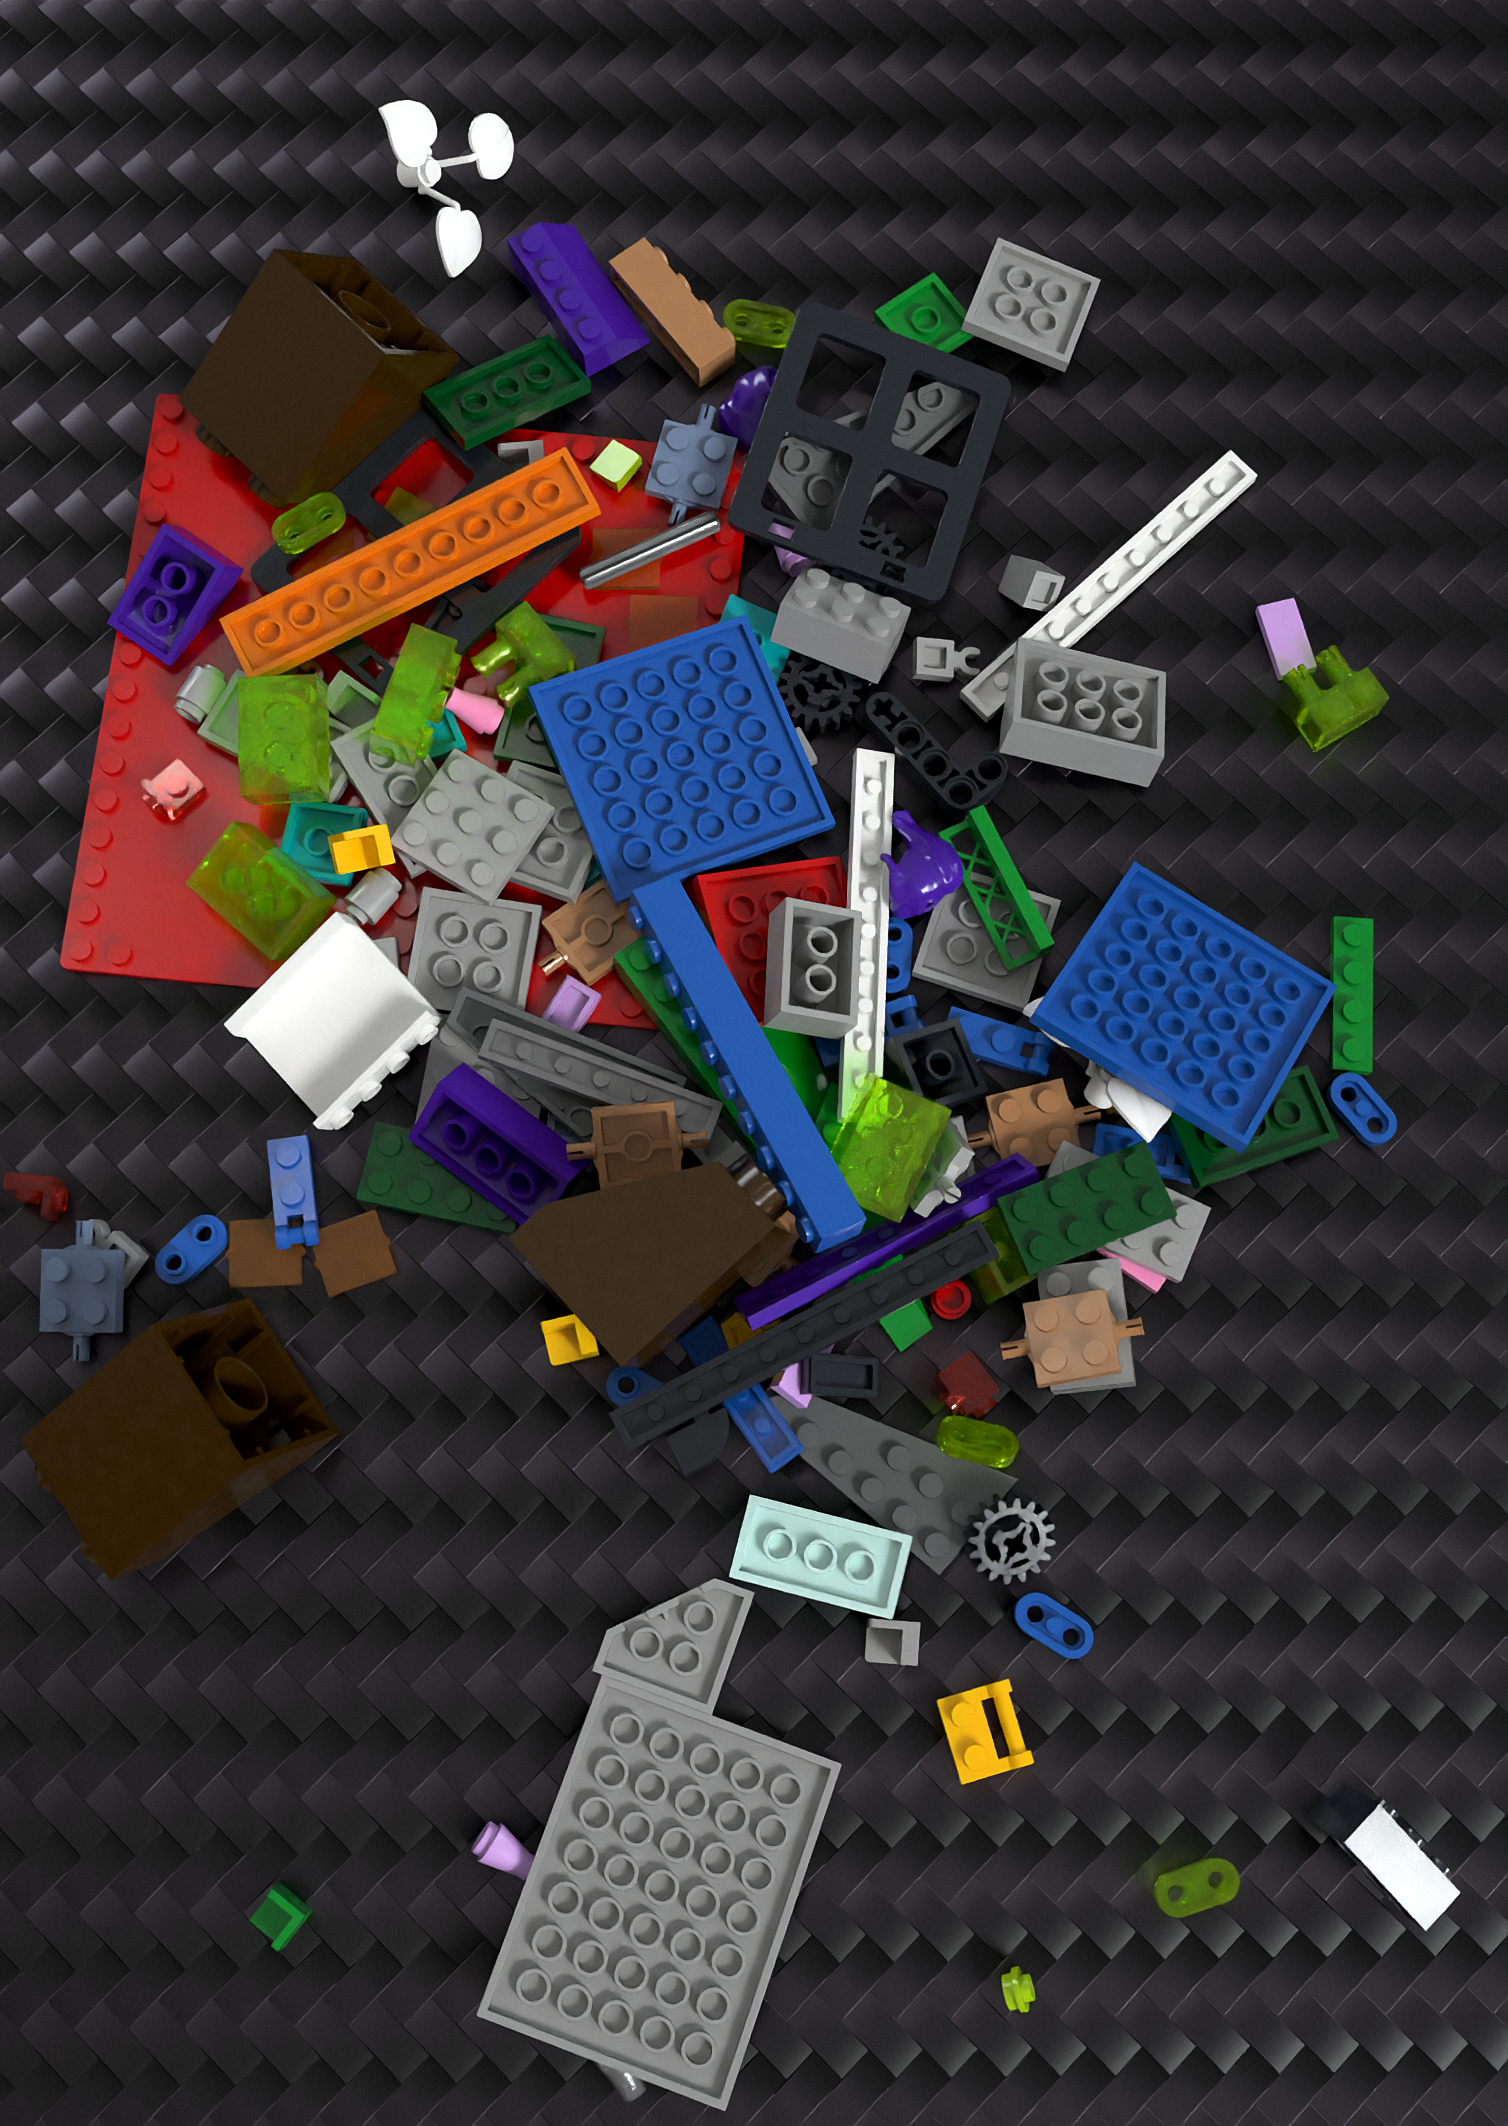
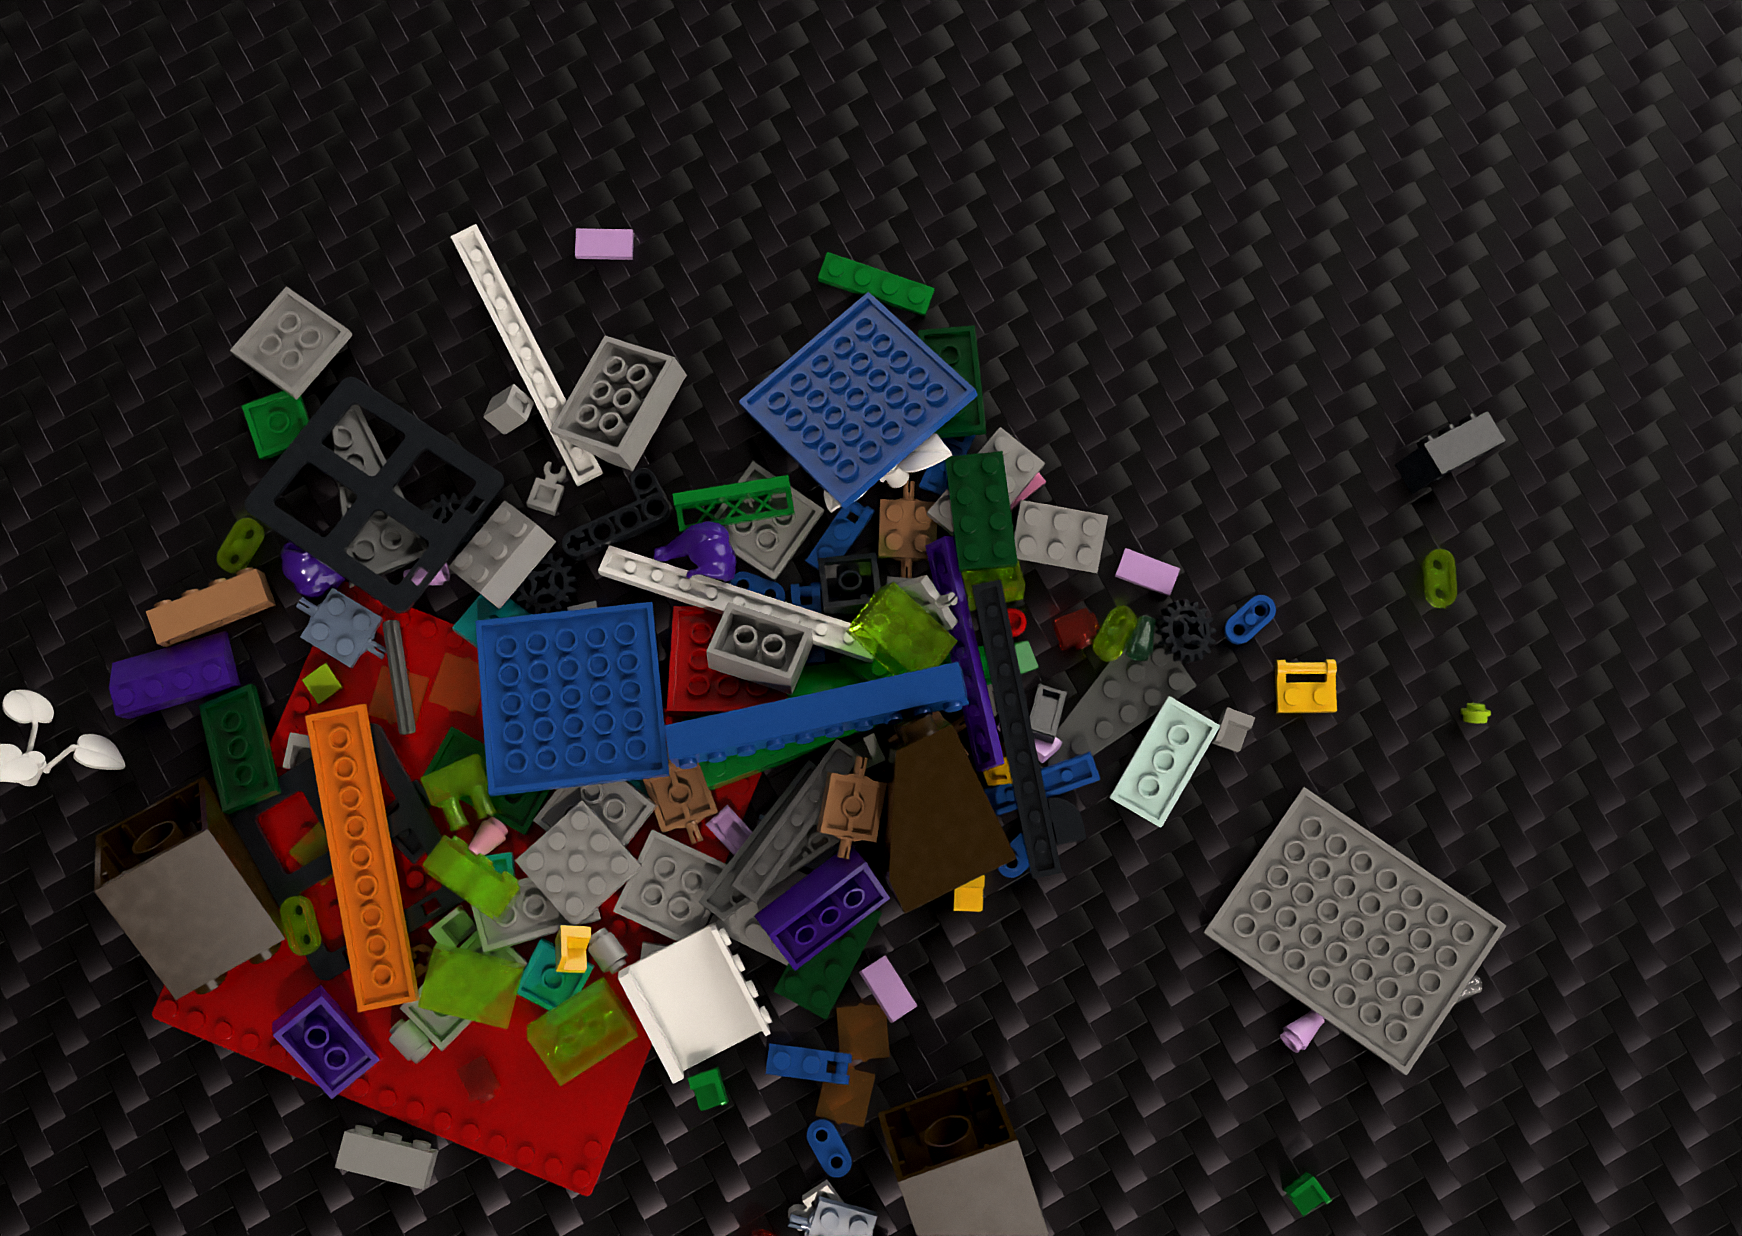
camera: 70 degrees left, 5 degrees up
light grey plate [592,1578,755,1715] -> none
medium nougat plate [1000,1289,1144,1388] -> none
clear neon green brick [1283,645,1390,752] -> none
blue plate [1327,1073,1397,1146] -> none
none -> light grey brick [335,1125,438,1190]
none -> green panel [687,1067,729,1111]
none -> lavender tile [859,955,917,1023]
none -> lavender tile [1115,548,1180,597]
none -> clear green cone [1124,616,1156,661]

